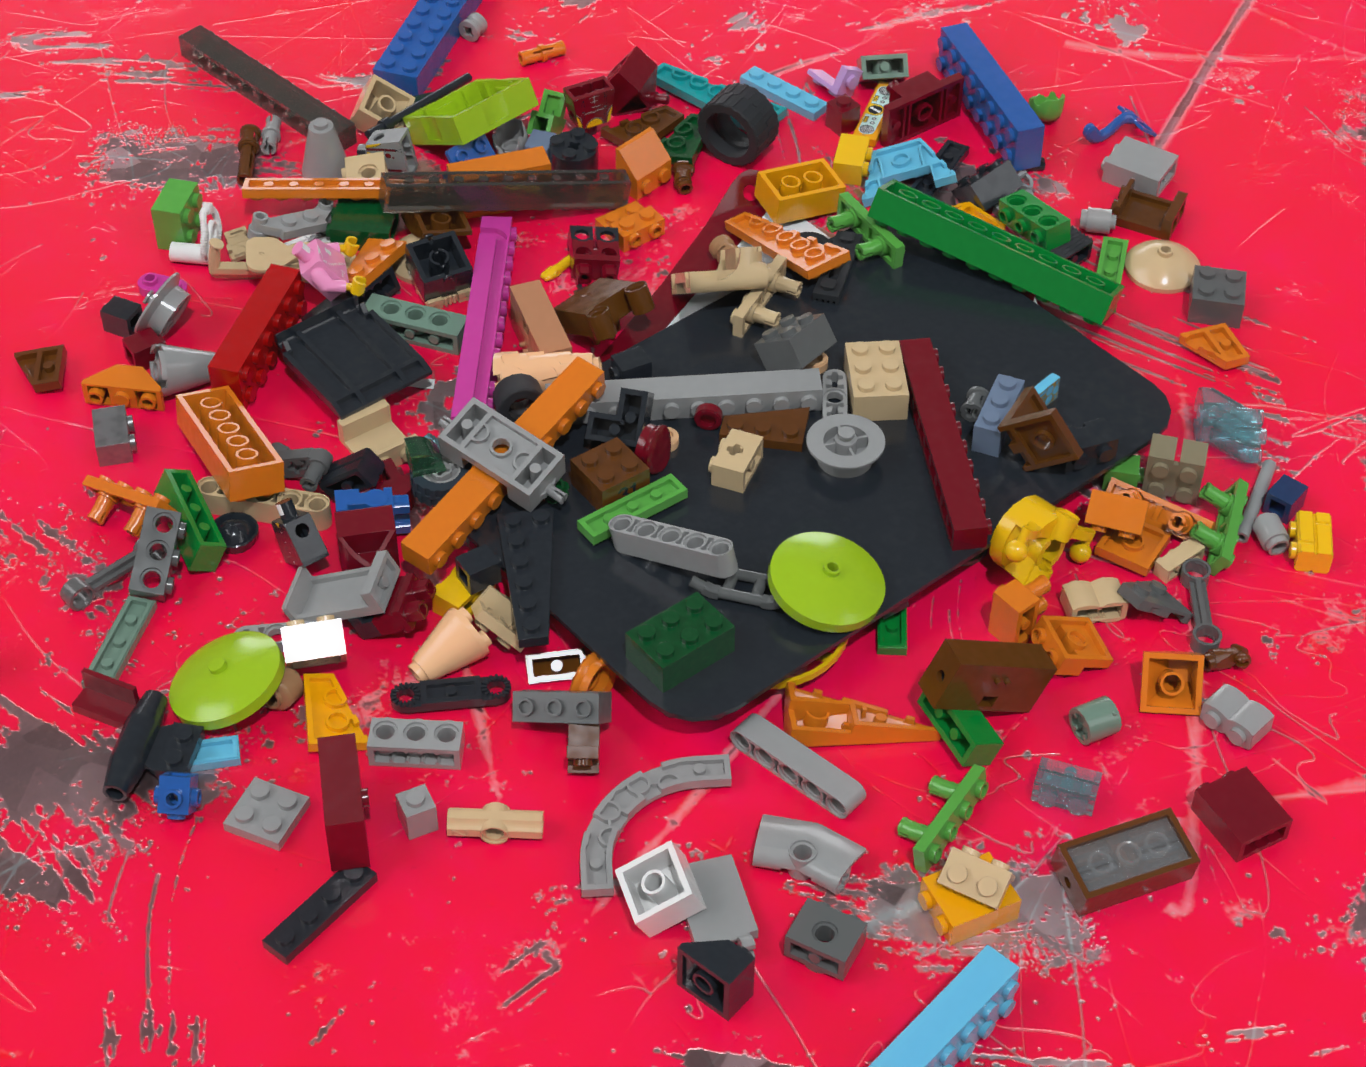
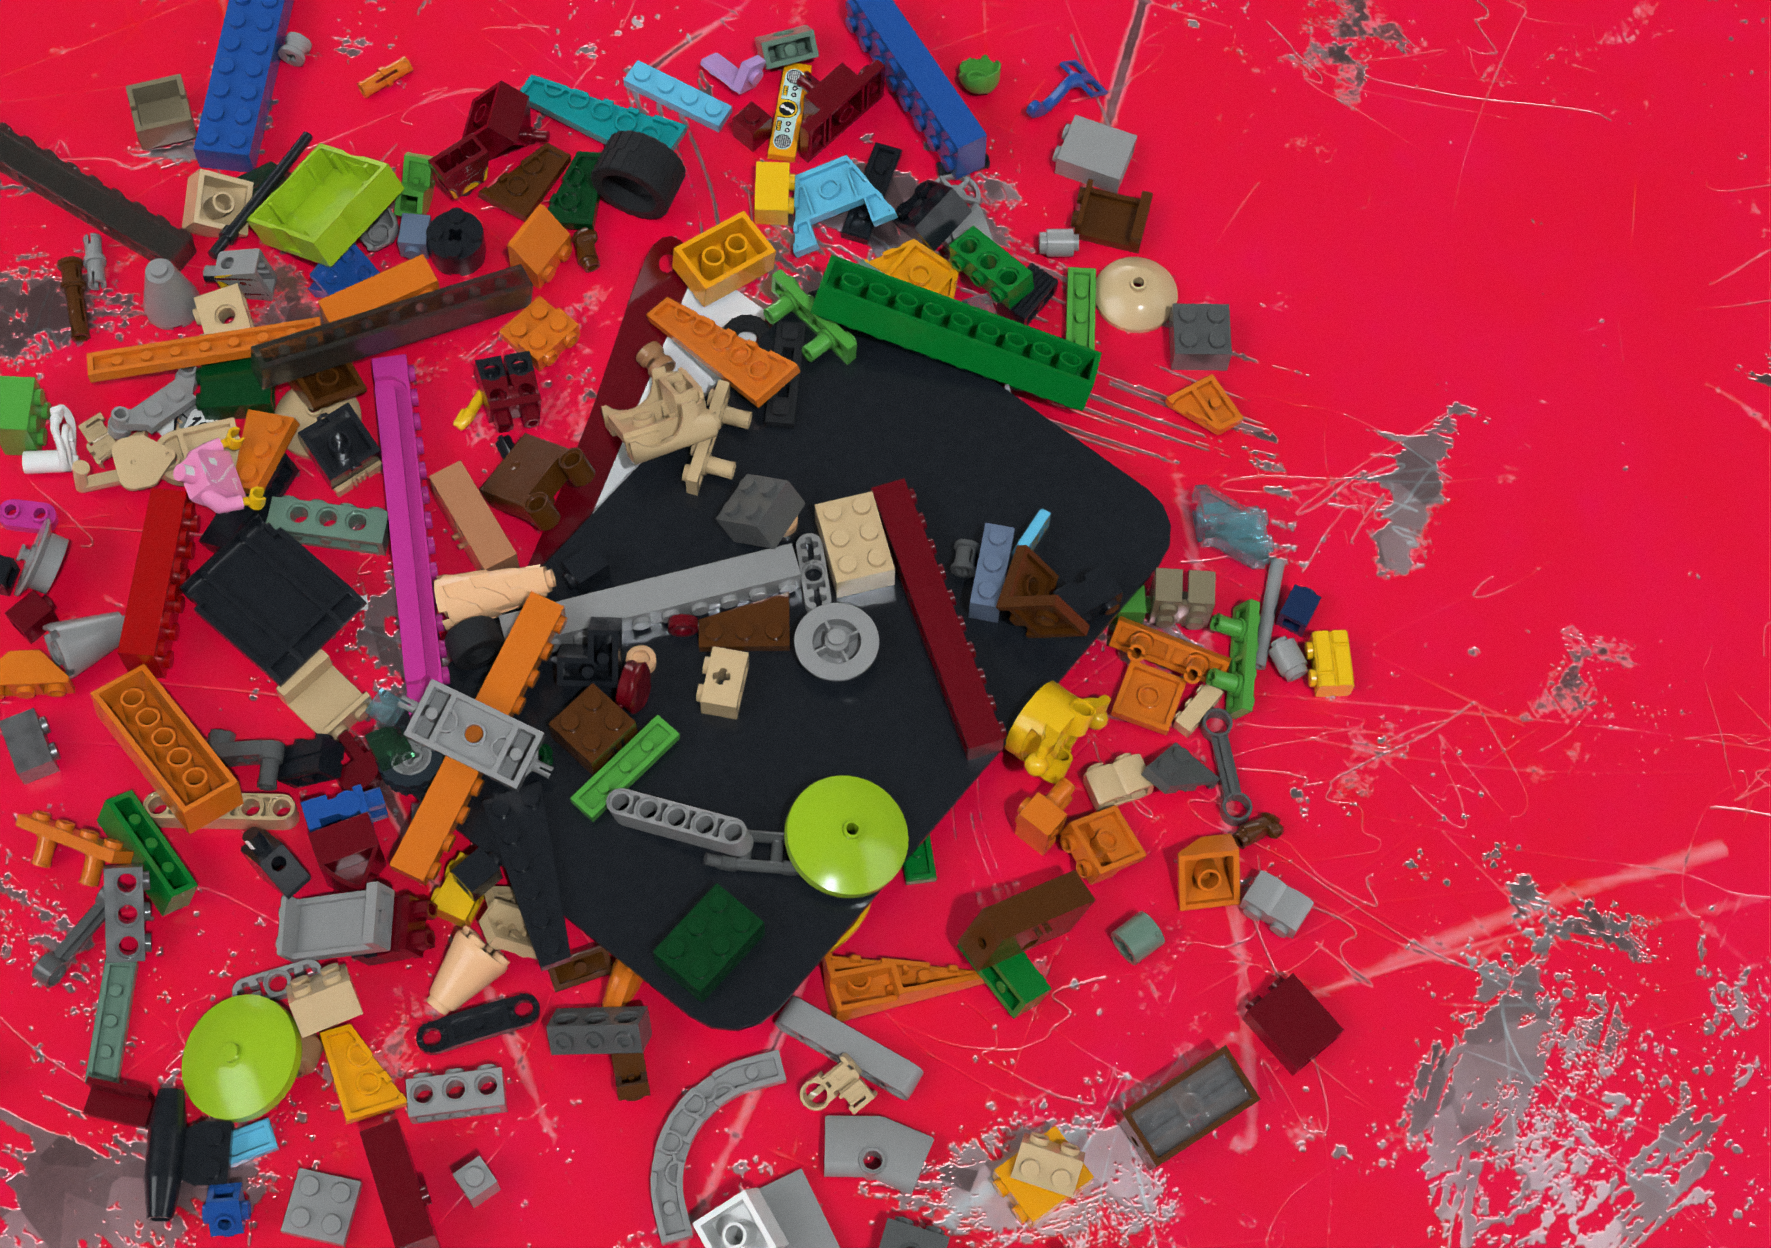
camera: 15 degrees left, 20 degrees up
black hat [214,512,259,554] -> none
tan piece [447,802,544,844] -> none
bright green plate [897,764,989,873] -> none
clear light blue brick [1031,757,1103,816] -> none
orange piece [1085,489,1150,540] -> none
none -> dark tan piece [125,74,197,150]
none -> tan piece [800,1053,878,1114]

